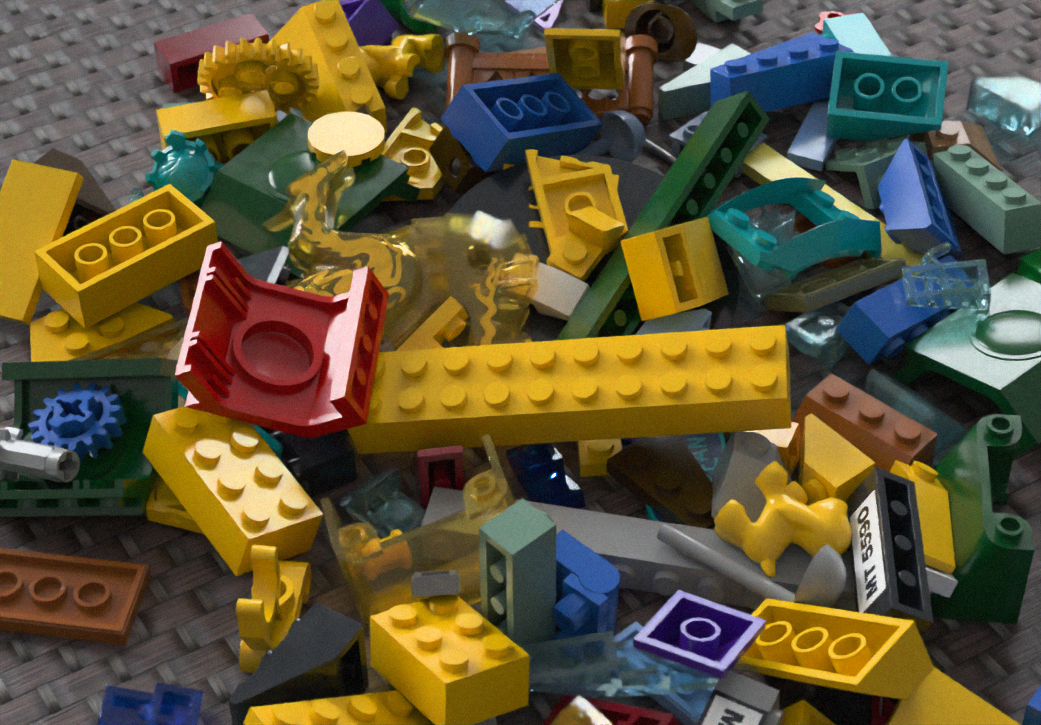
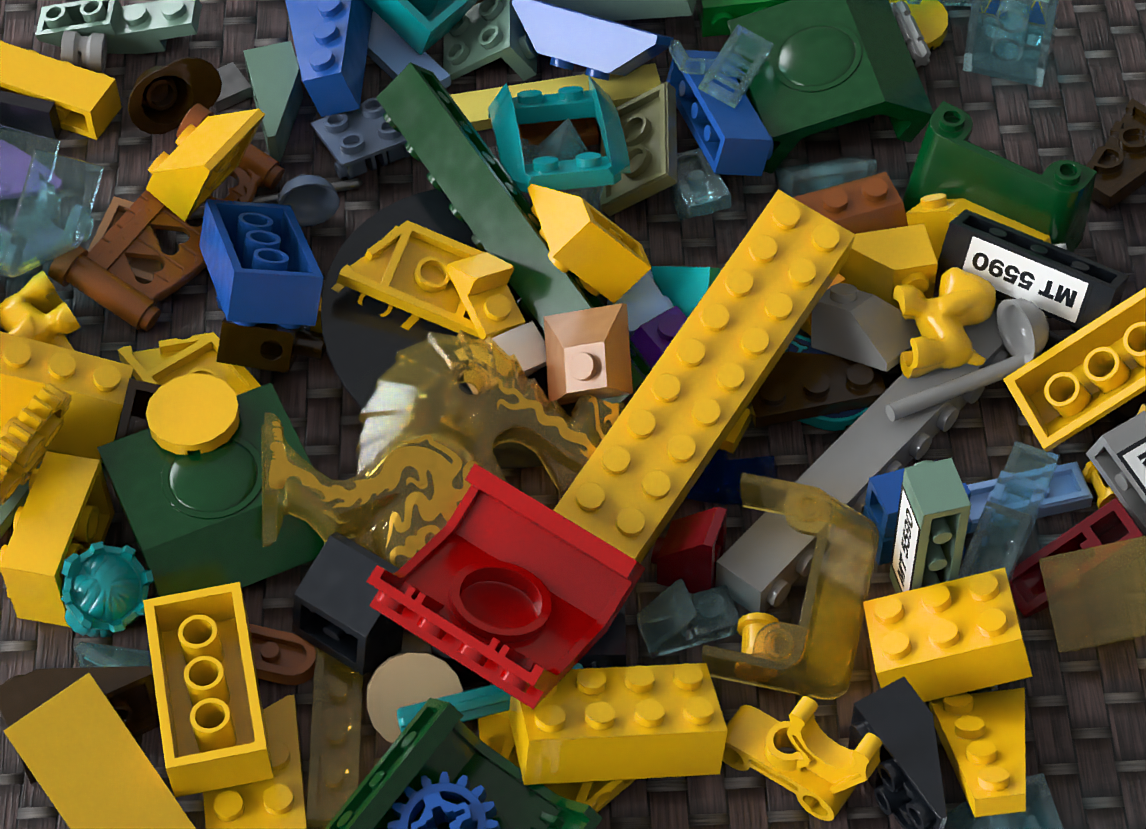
camera: 60 degrees left, 10 degrees up
yellow slope [396,296,469,351] -> none
flat silver tile [411,569,460,597] -> none
dark purple slope [633,590,766,679] -> none
none -> medium nougat slope [544,303,633,406]

